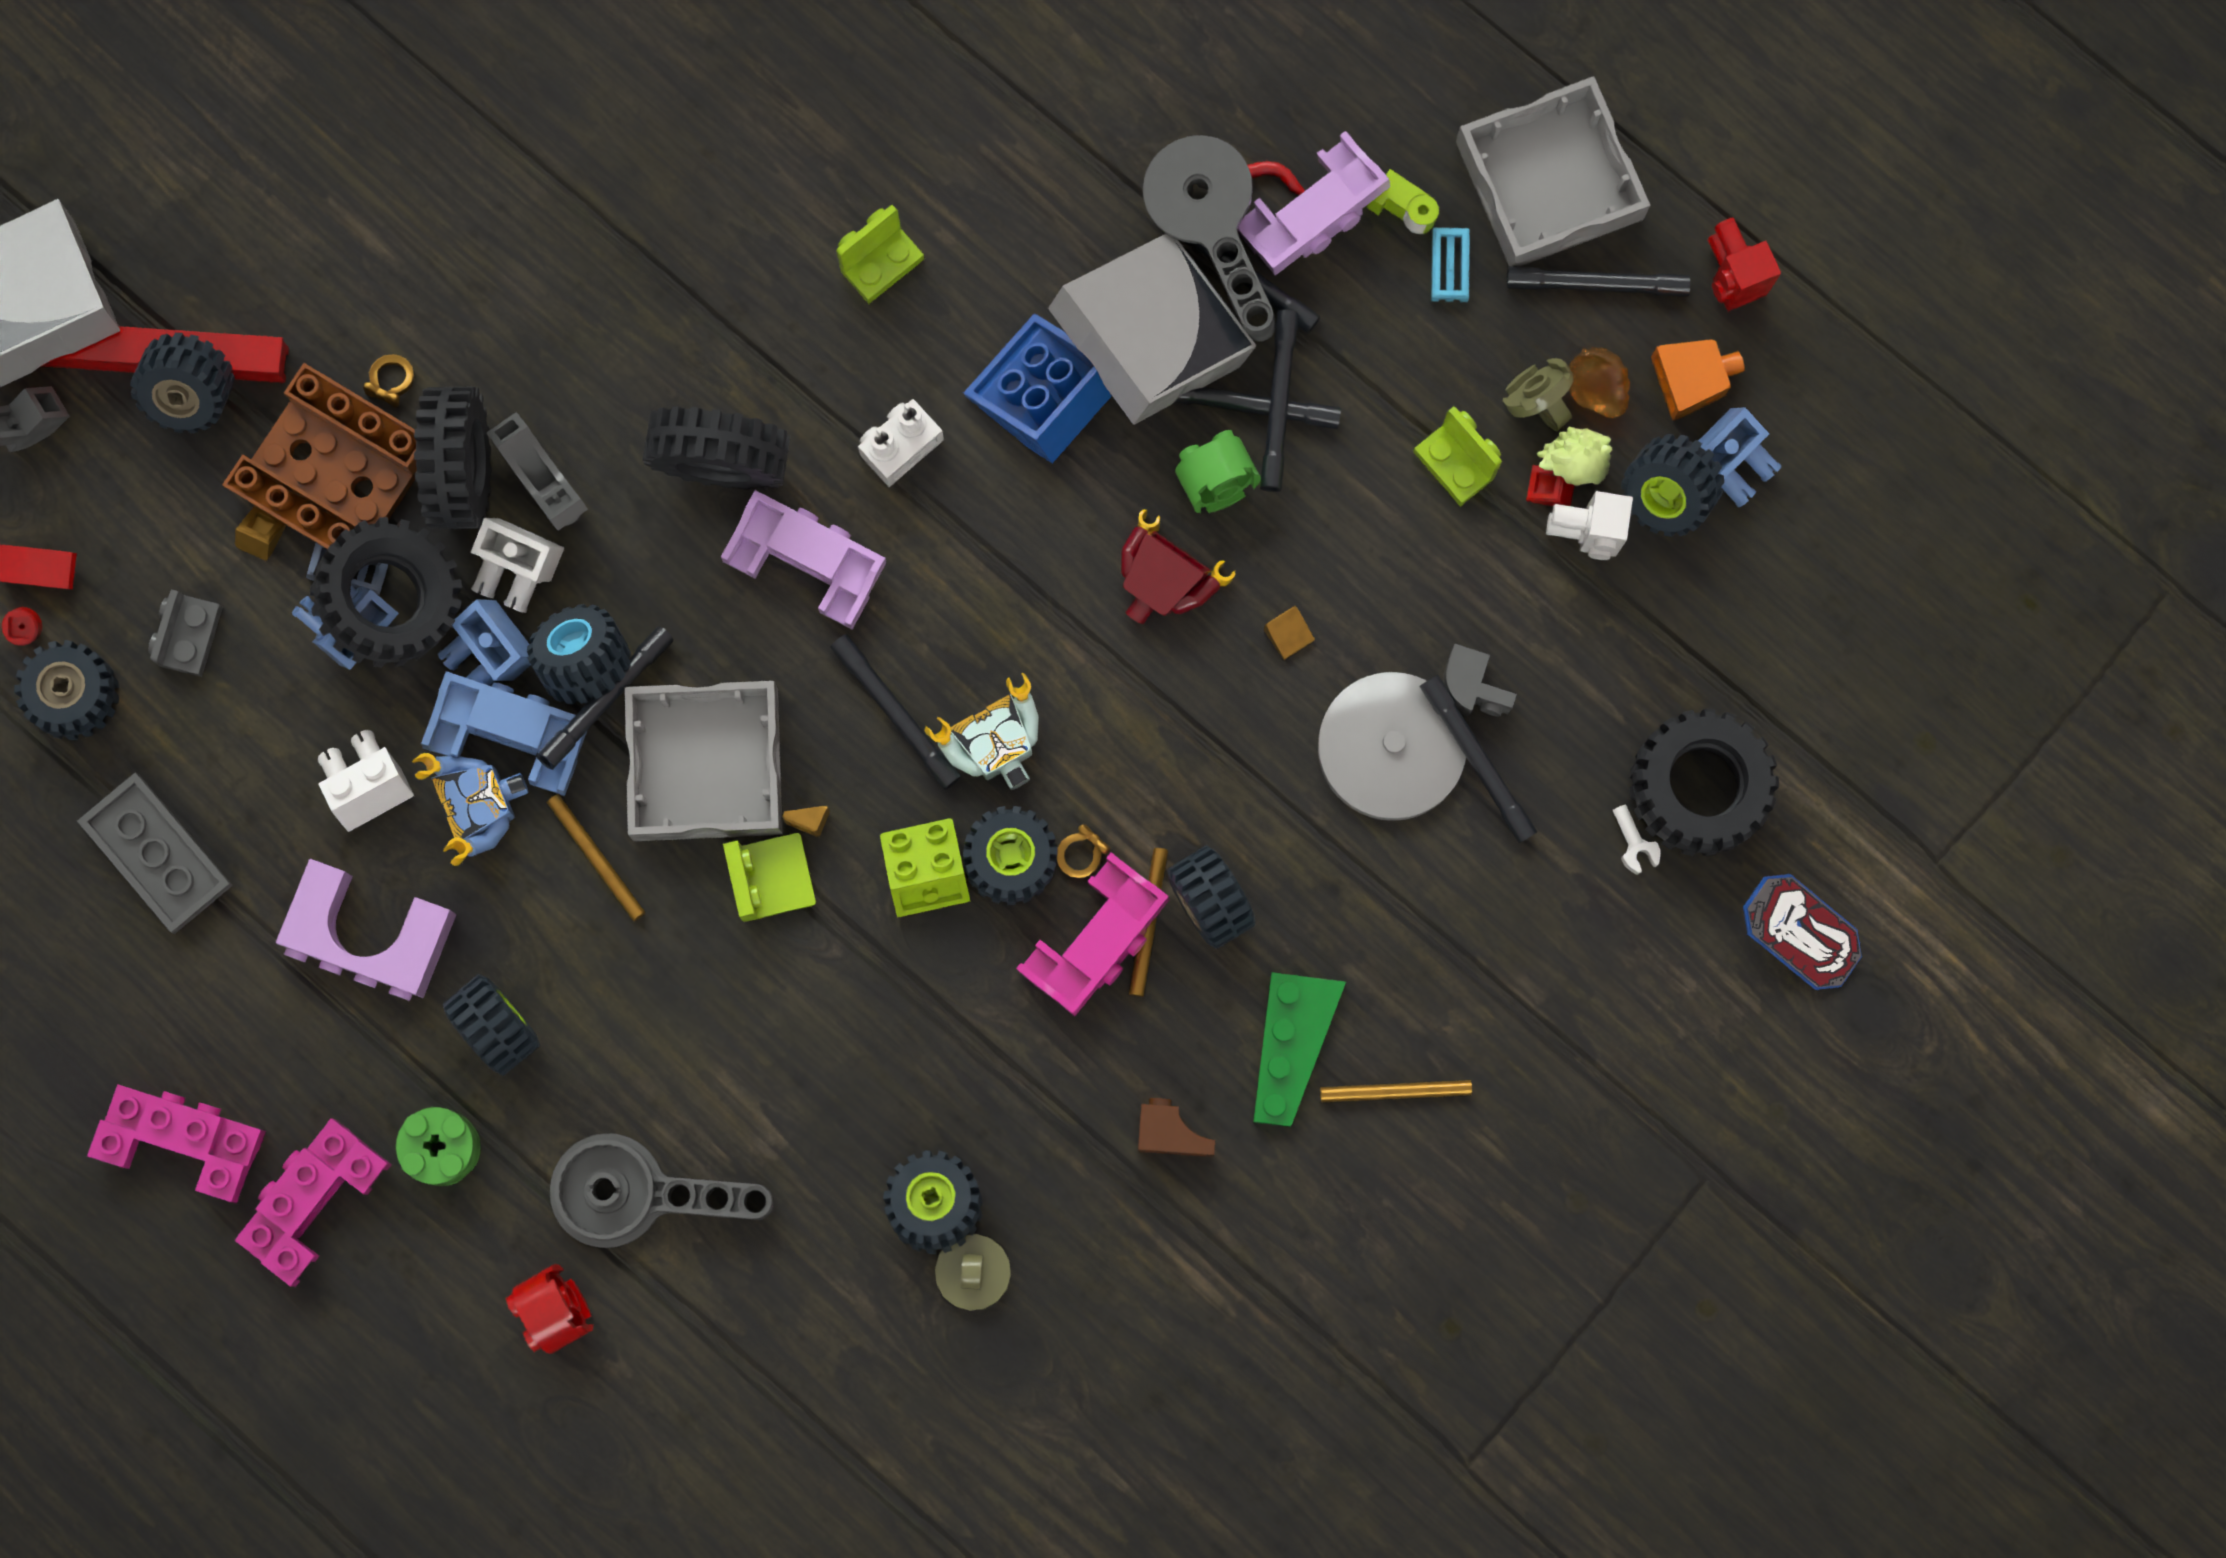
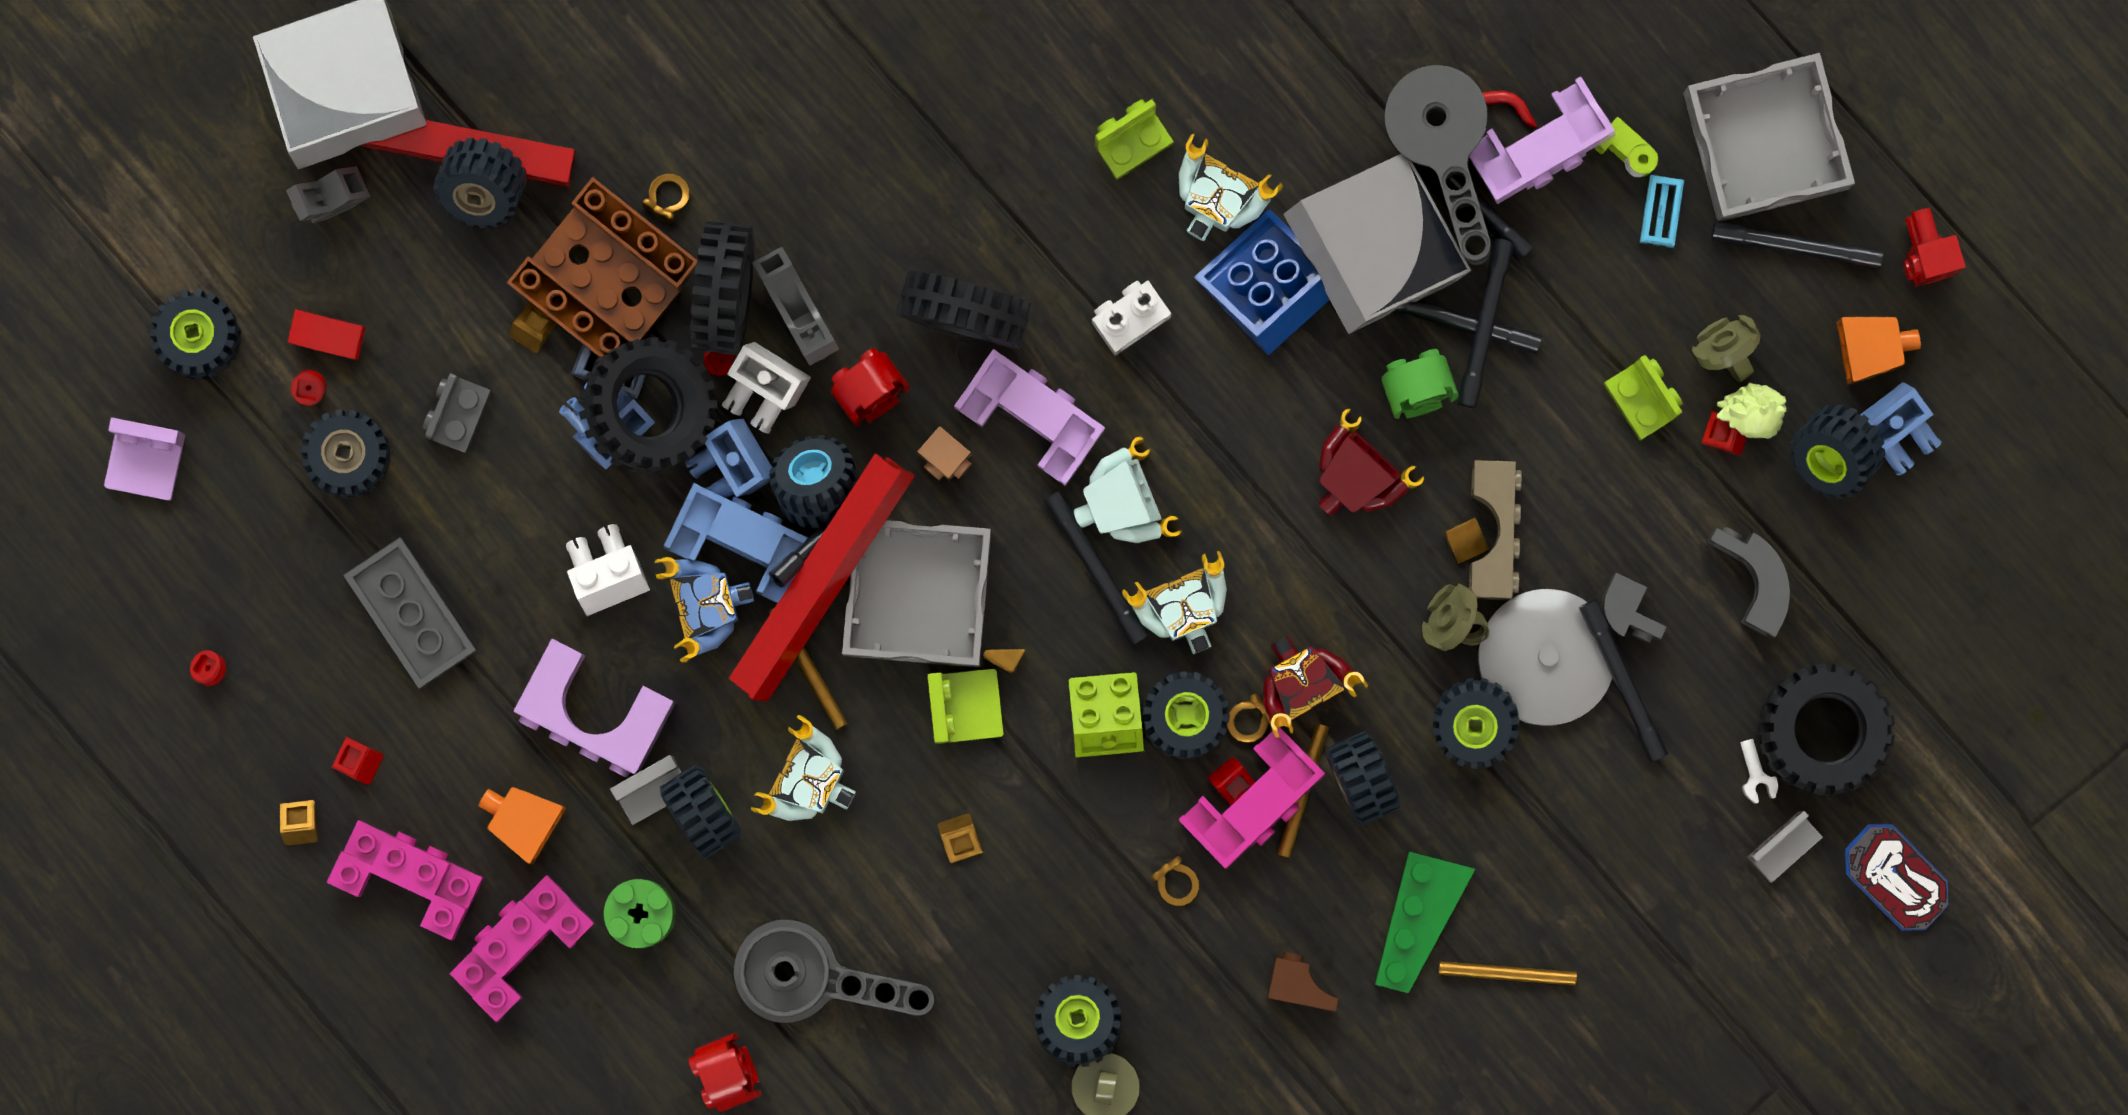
camera: 10 degrees right, 5 degrees up
white brick [1546,491,1633,560] -> none
clear orange hair [1568,347,1630,418] -> none
none -> pearl gold slope [280,800,318,845]
none -> red slope [331,737,384,785]
none -> orange torso [478,787,567,864]
none -> light grey panel [610,755,681,825]
none -> red tile [704,351,738,376]
none -> red tile [729,454,915,702]
none -> torso [751,715,856,821]
none -> red brick [831,348,910,427]
none -> medium nougat brick [917,426,972,481]
none -> pearl gold slope [938,814,983,863]
none -> light aqua torso [1074,437,1181,543]
none -> pearl gold piece [1151,856,1199,906]
none -> torso [1179,134,1283,241]
none -> red slope [1208,757,1256,806]
none -> torso [1263,636,1368,738]
none -> olive tile [1422,584,1490,651]
none -> black wheel [1432,678,1519,769]
none -> dark tan arch [1469,460,1522,600]
none -> dark grey arch [1706,527,1790,639]
none -> light grey panel [1747,811,1823,883]

